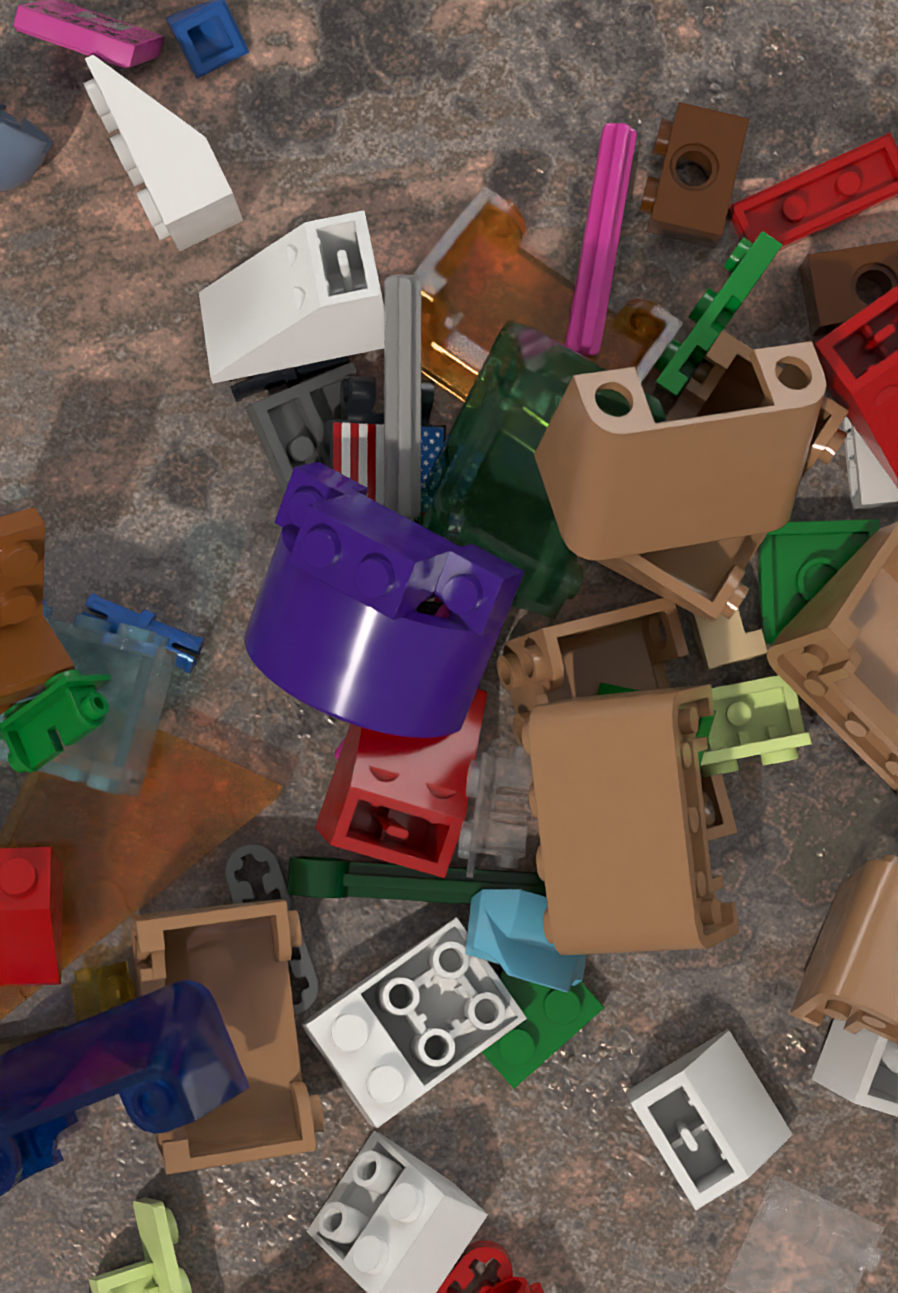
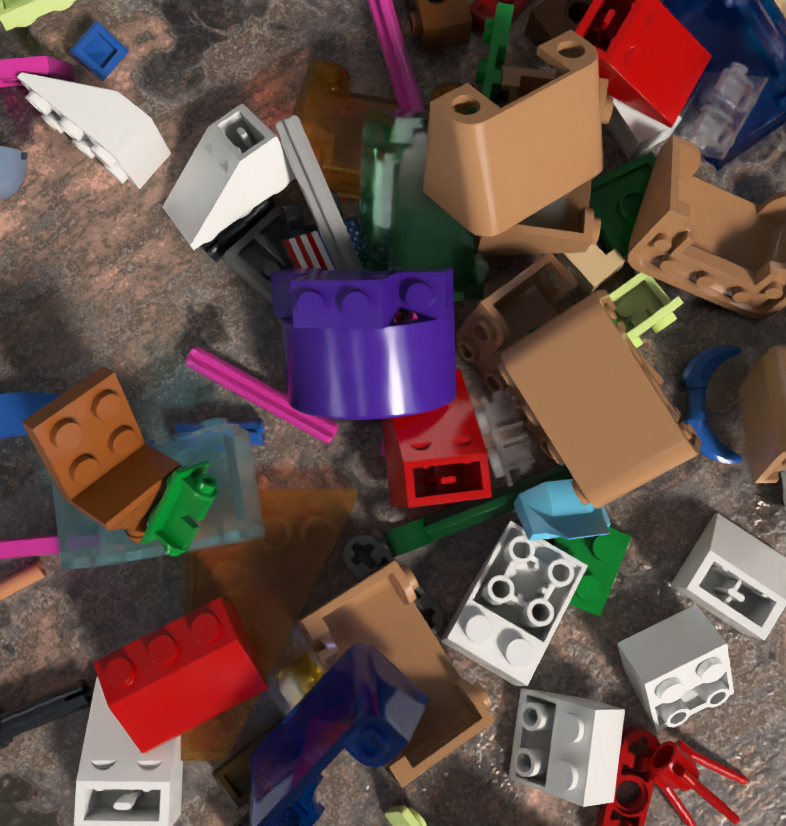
camera: 25 degrees left, 5 degrees down
none -> dark pink axle [185,346,339,443]
none -> white slope [617,604,734,732]
none -> blue piece [681,345,742,464]

